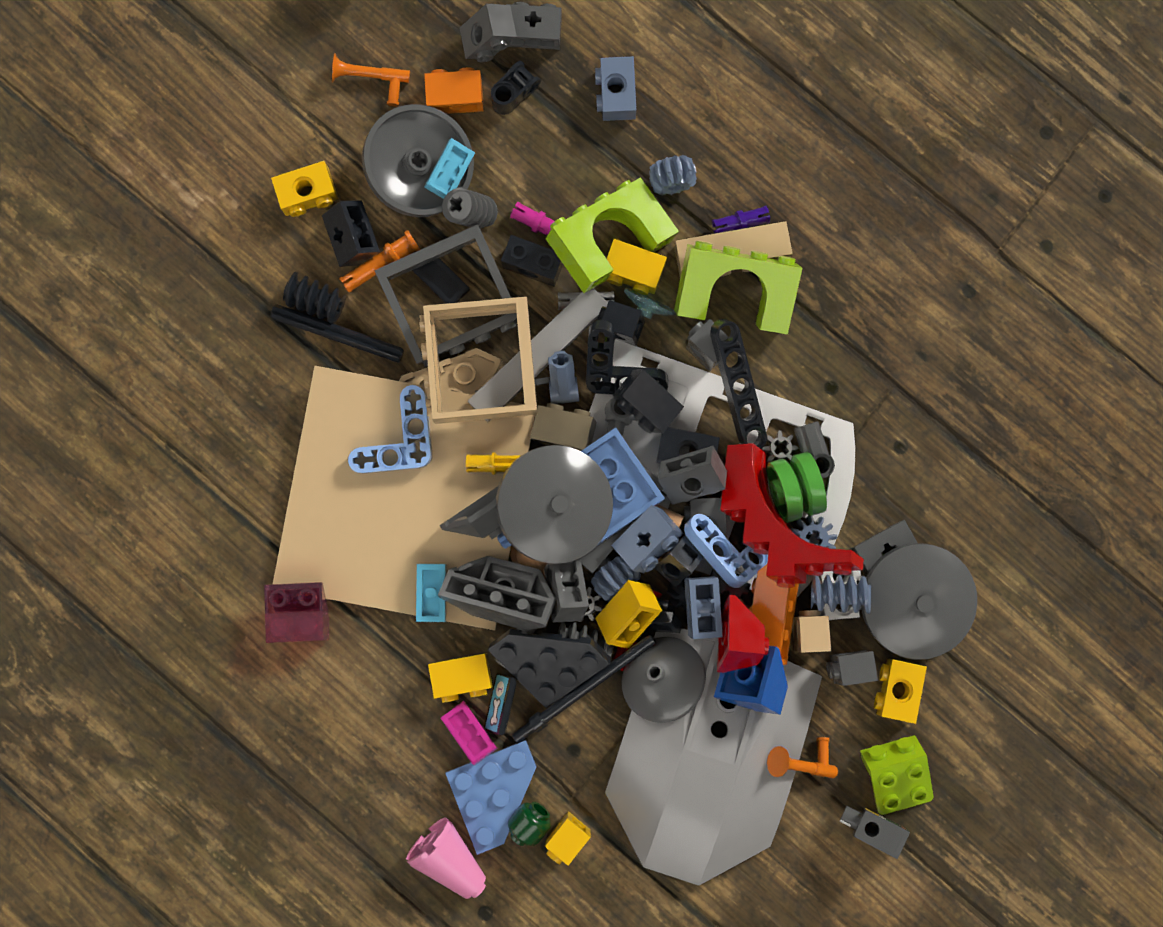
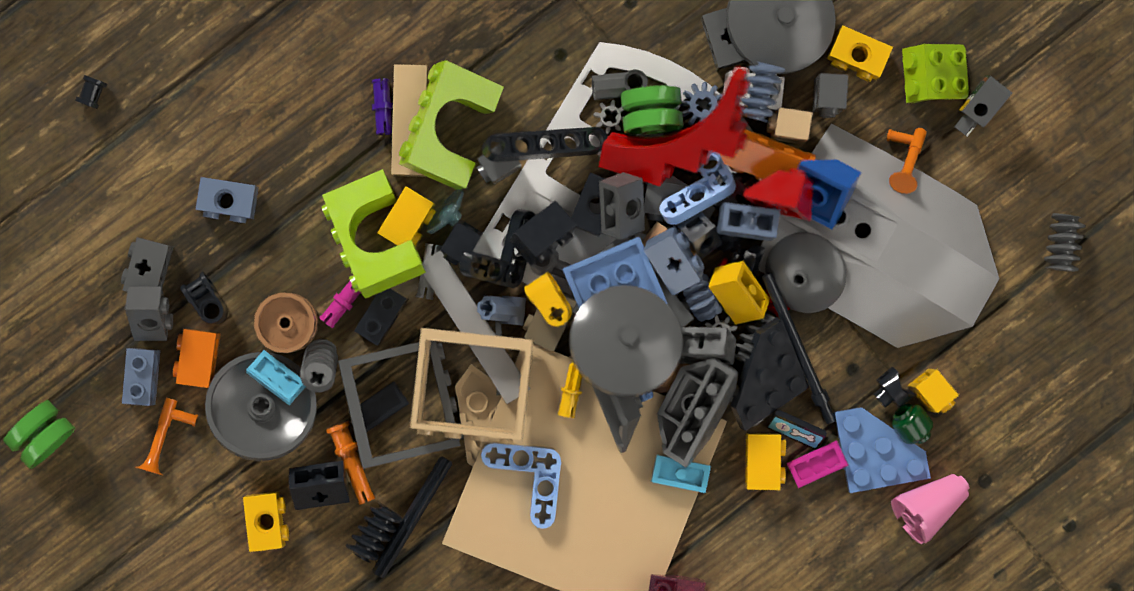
camera: 85 degrees left, 5 degrees up
sand blue gear [649,155,697,195] -> none
none -> sand blue brick [122,348,160,406]
none -> medium nougat wheel [254,293,319,353]
none -> yellow piece [524,272,572,326]
none -> black piece [874,367,916,408]

